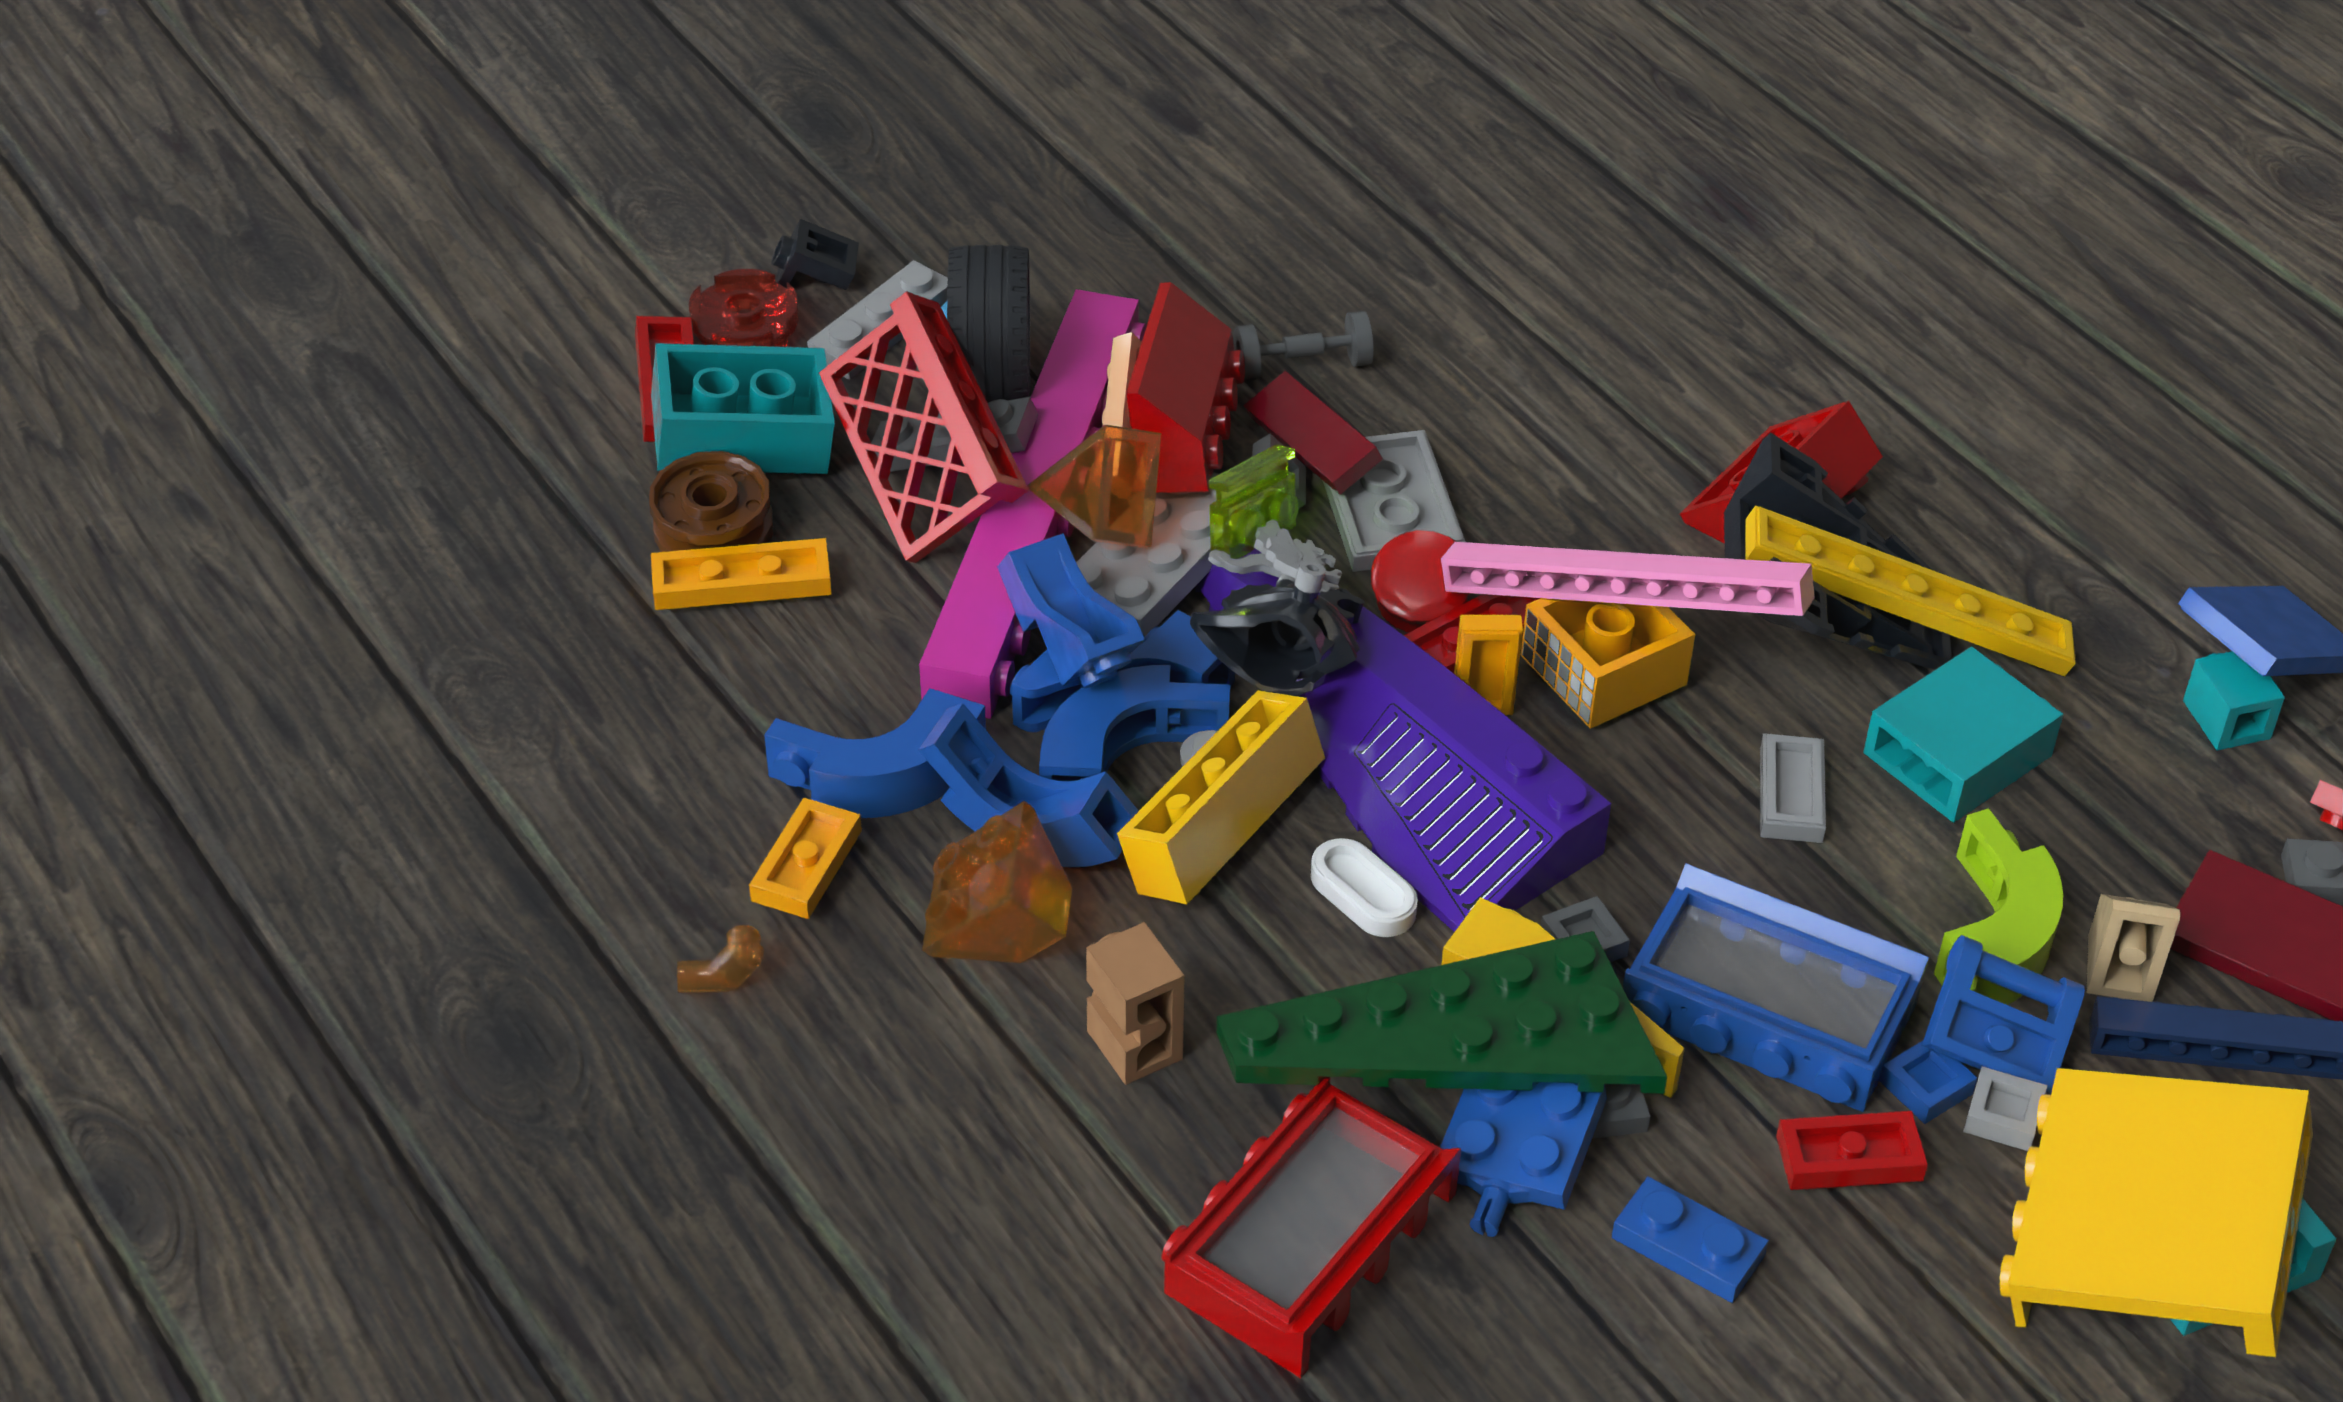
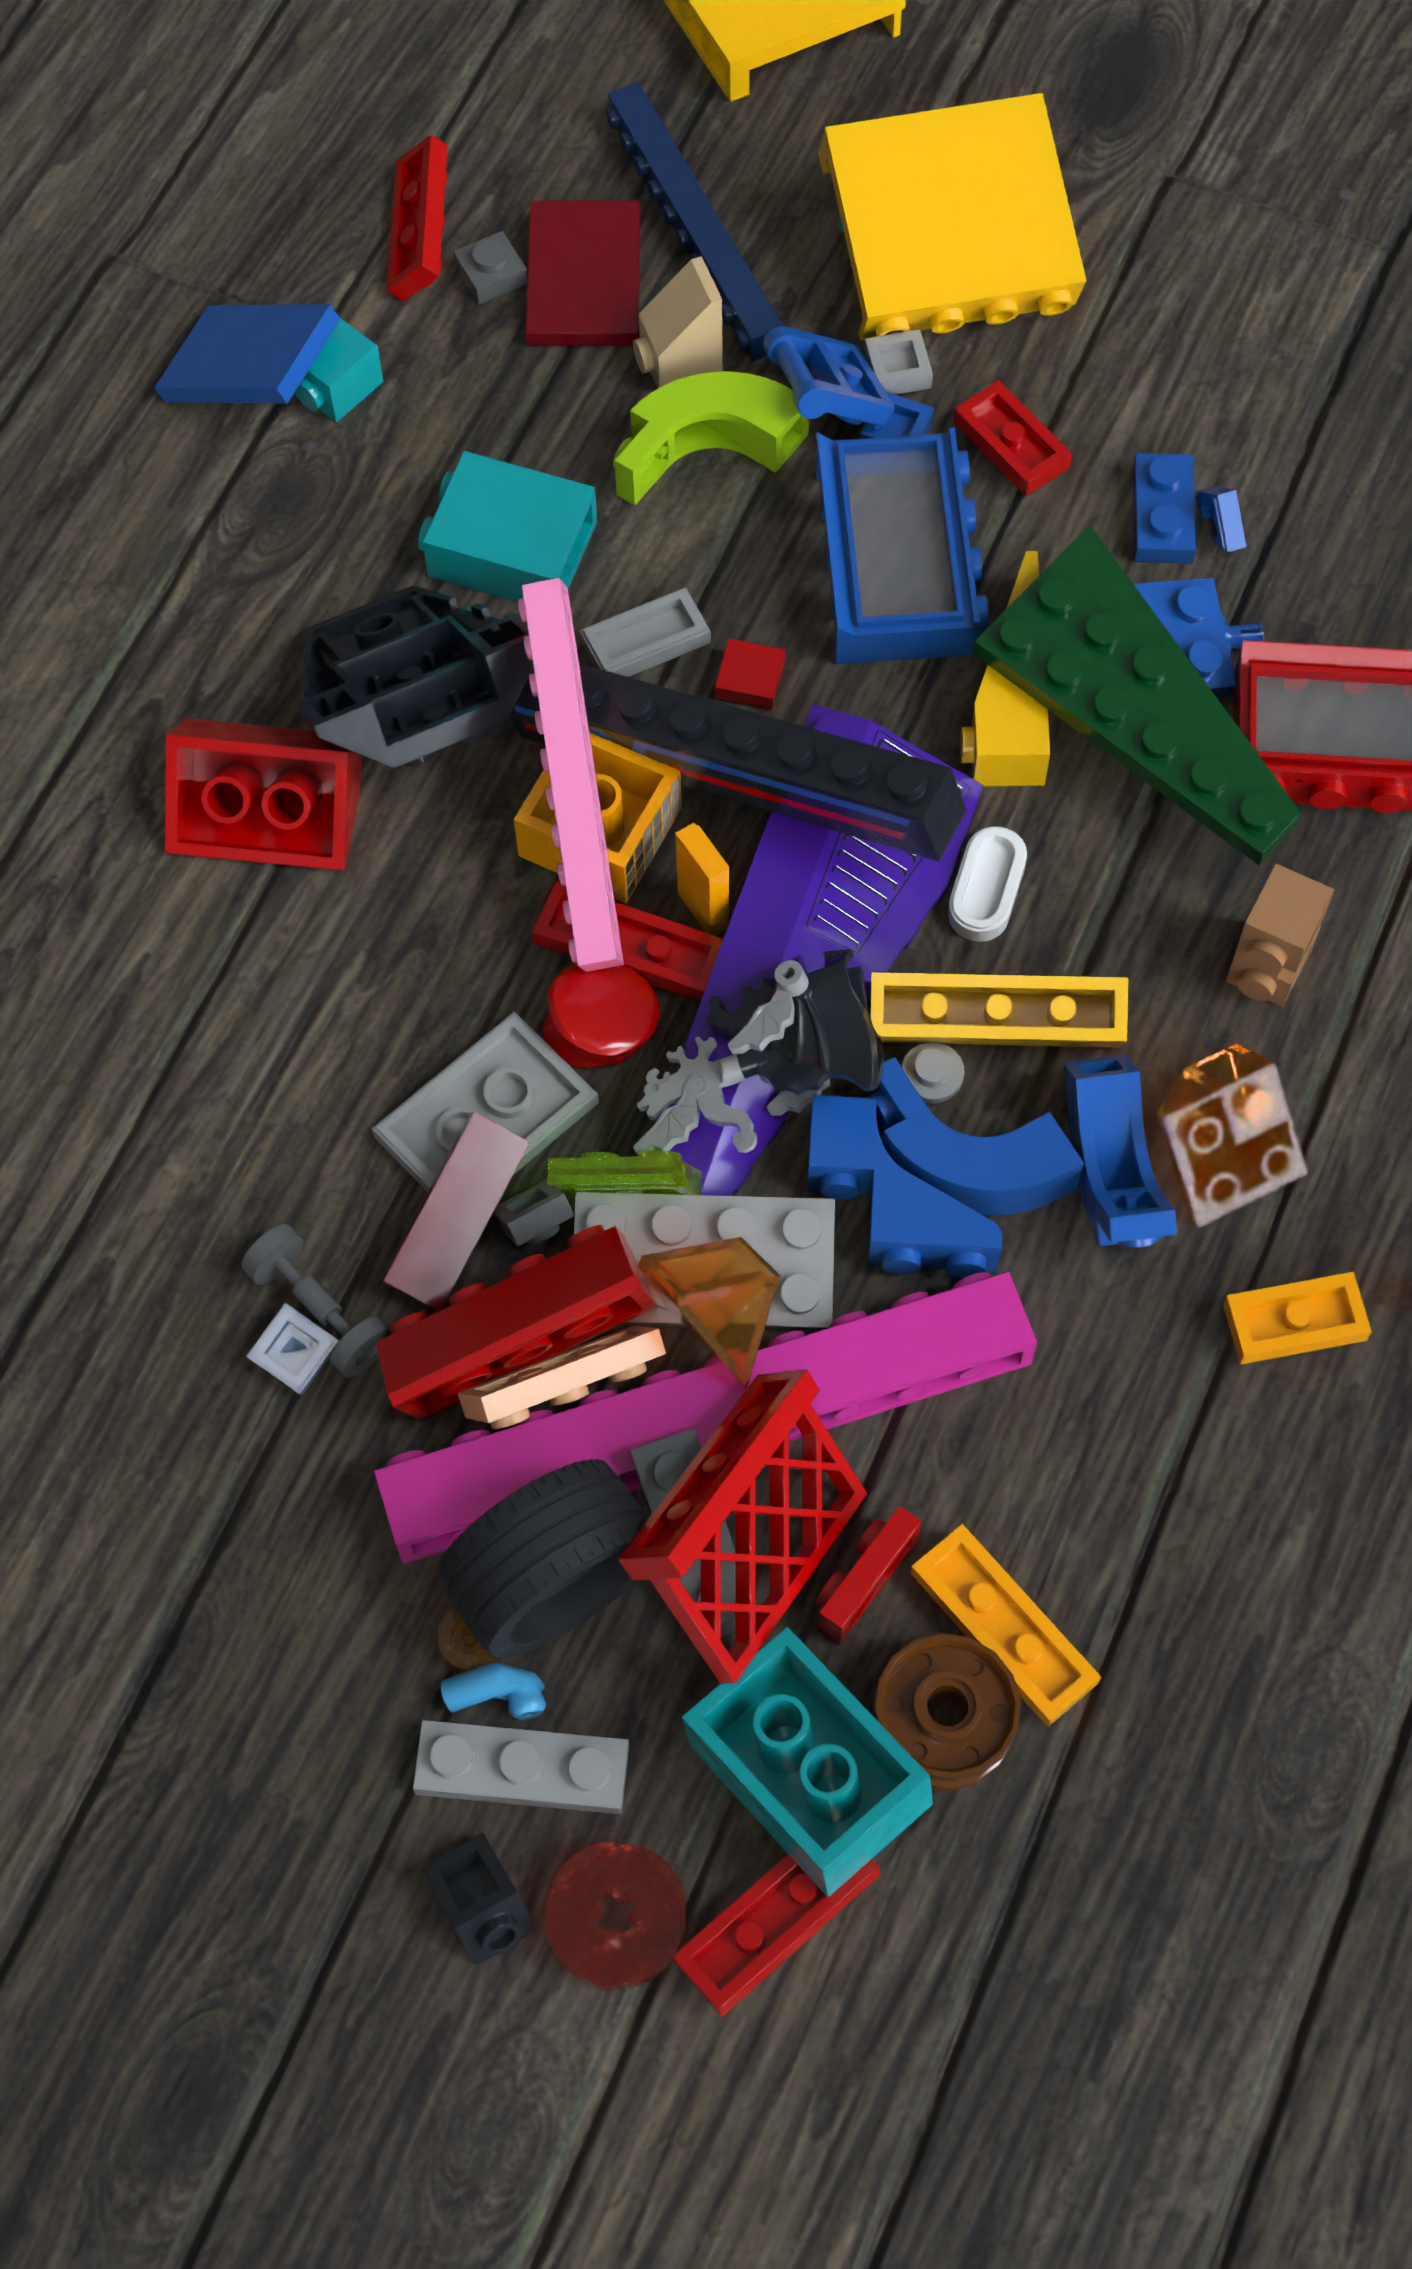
camera: 120 degrees left, 20 degrees up
blue arch [764,688,986,818] -> none
blue arch [997,533,1145,688] -> none
dark grey plate [1541,896,1630,963] -> none
yellow tile [1746,505,2076,677] -> none
none -> tile [246,1303,339,1395]
none -> black brick [509,663,967,862]
none -> red tile [715,638,786,710]
none -> red plate [816,1506,922,1646]
none -> tile [1195,486,1247,552]

